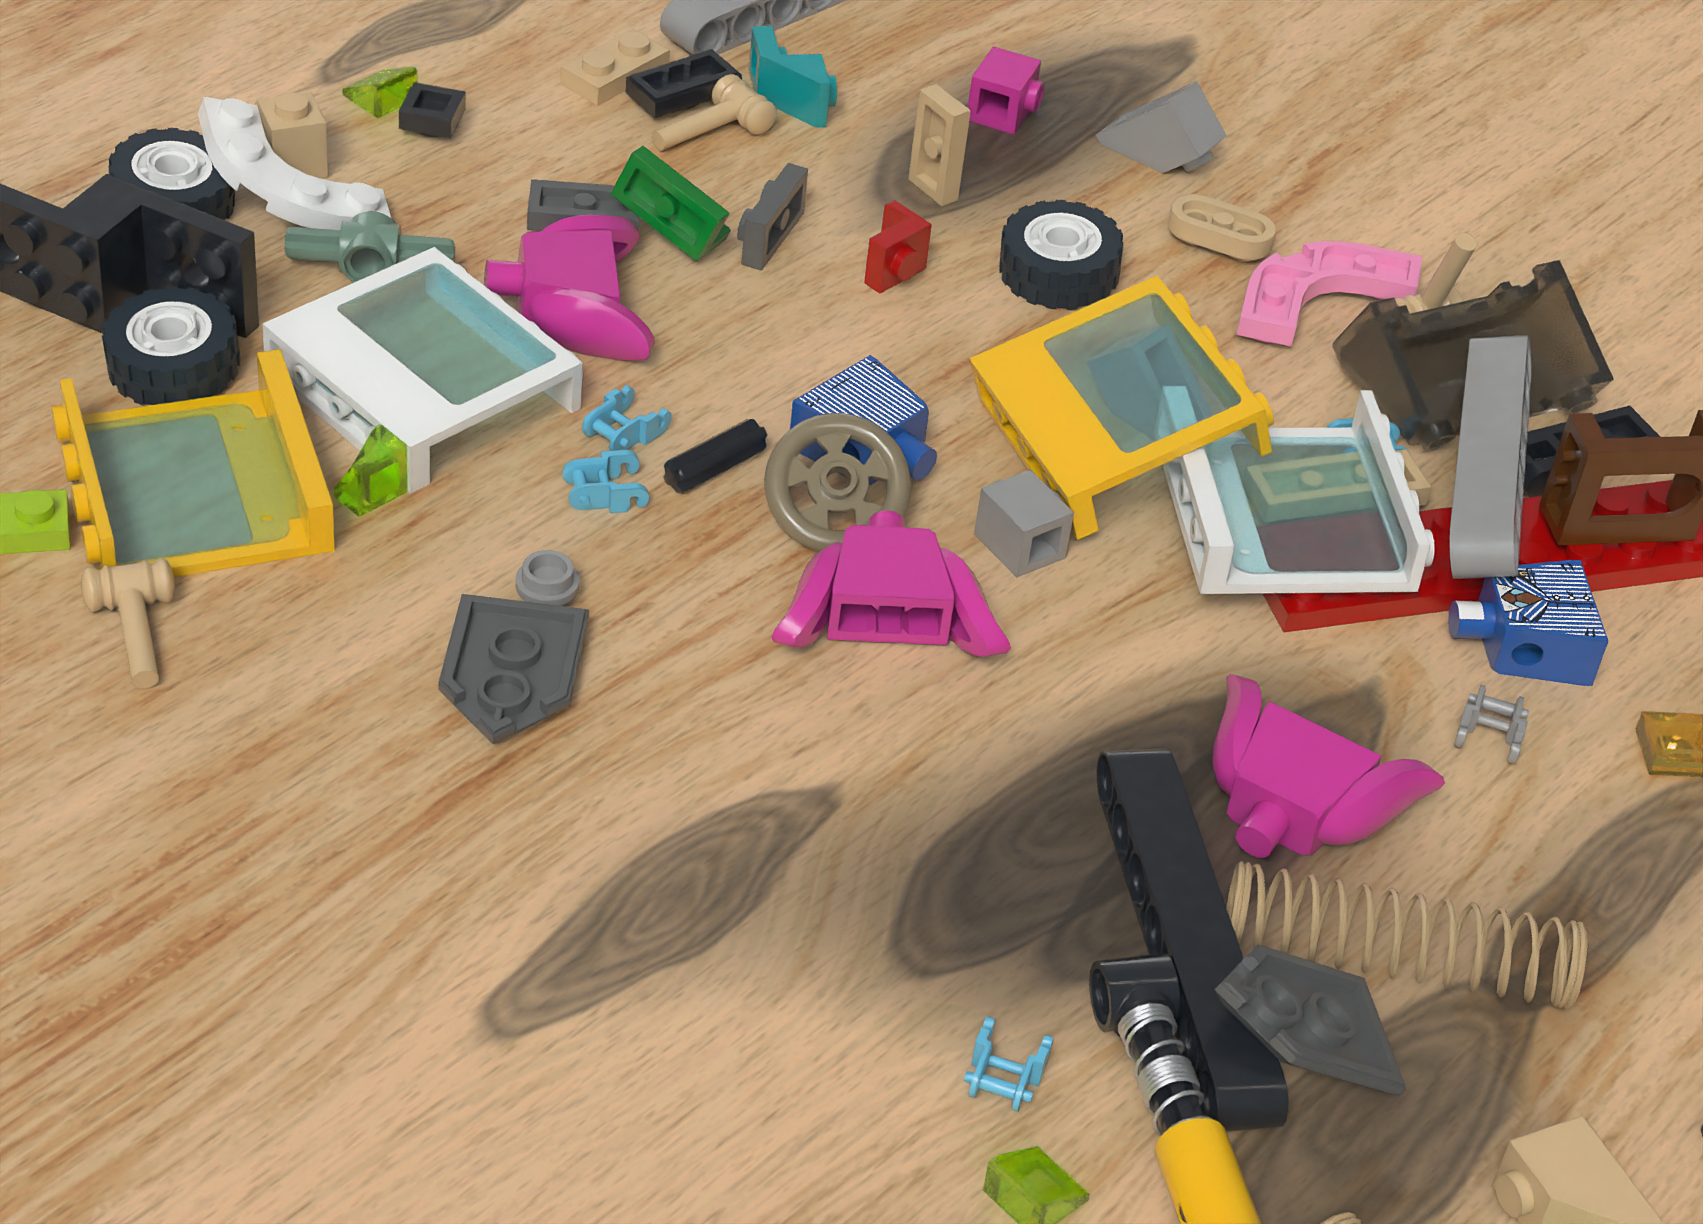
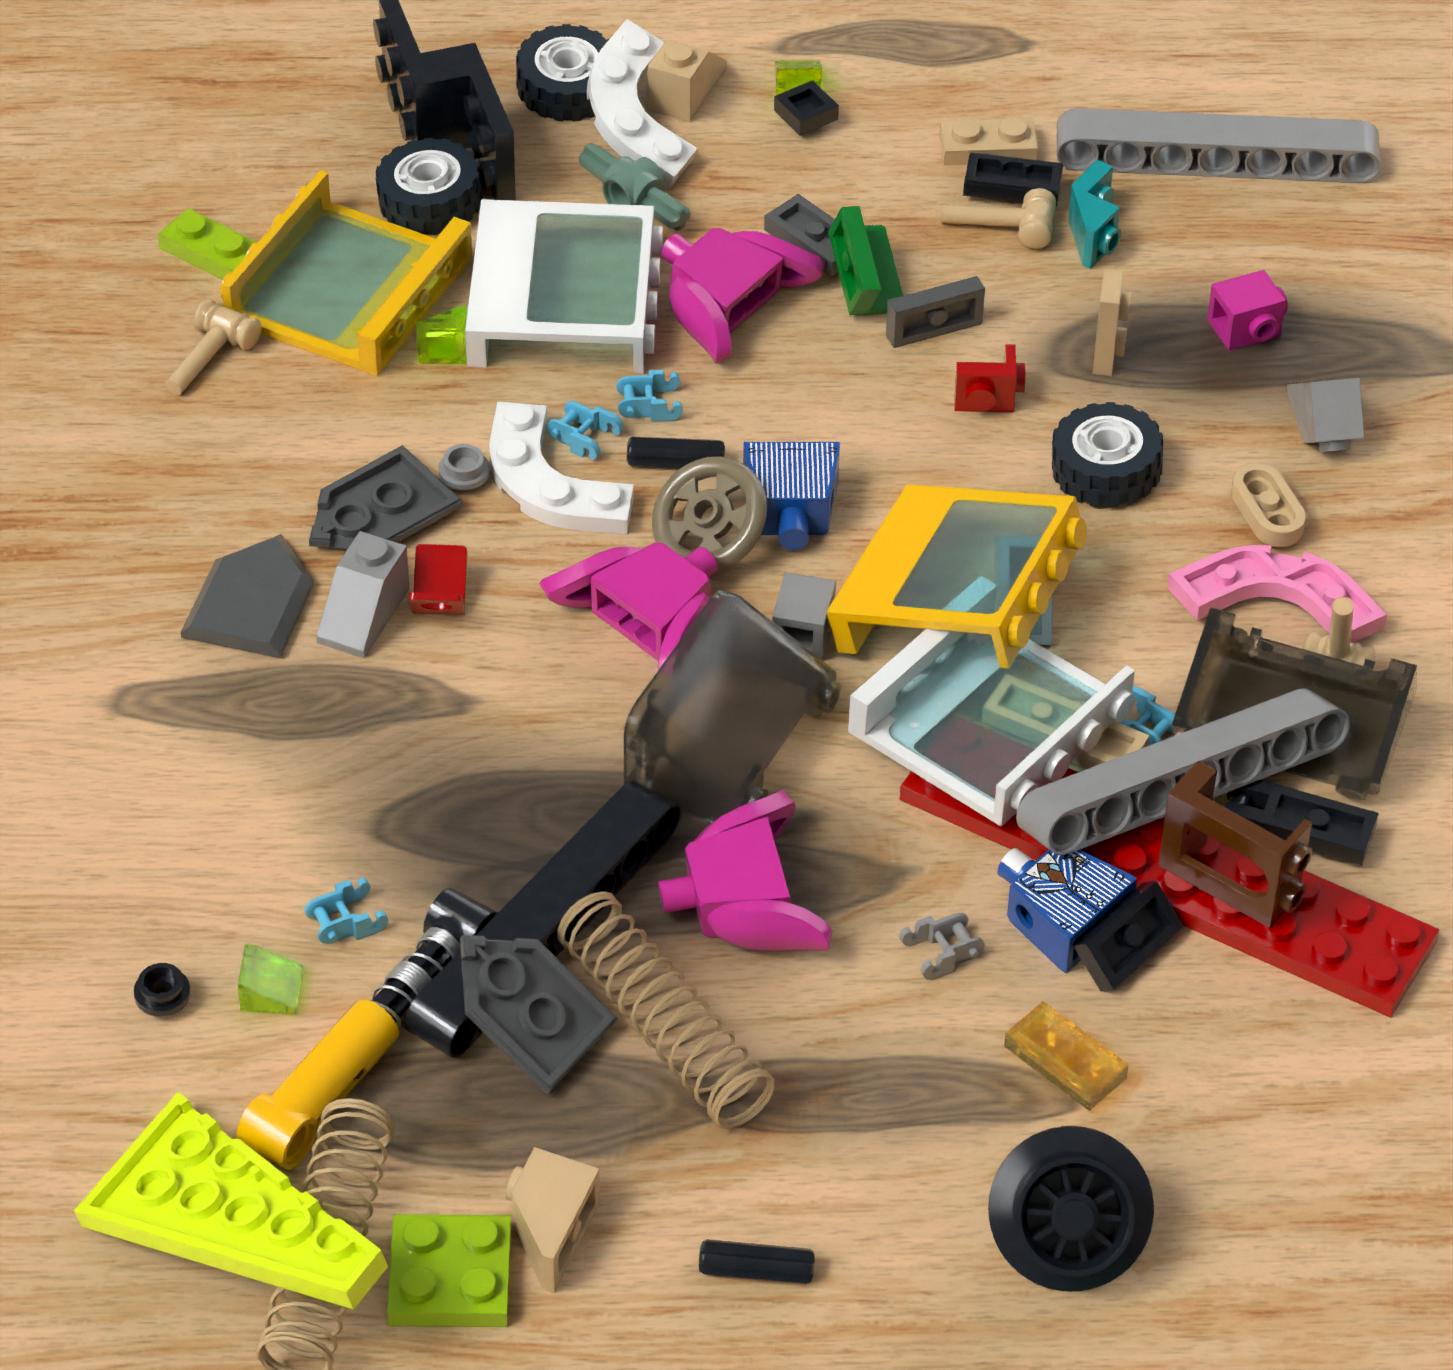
camera: 50 degrees right, 5 degrees up
none -> dark grey tile [181,534,314,658]
none -> light grey slope [317,531,409,658]
none -> red bracket [409,544,468,615]
none -> white plate [489,402,634,535]
none -> clear smoke windscreen [624,589,841,825]
none -> black plate [1073,881,1184,991]

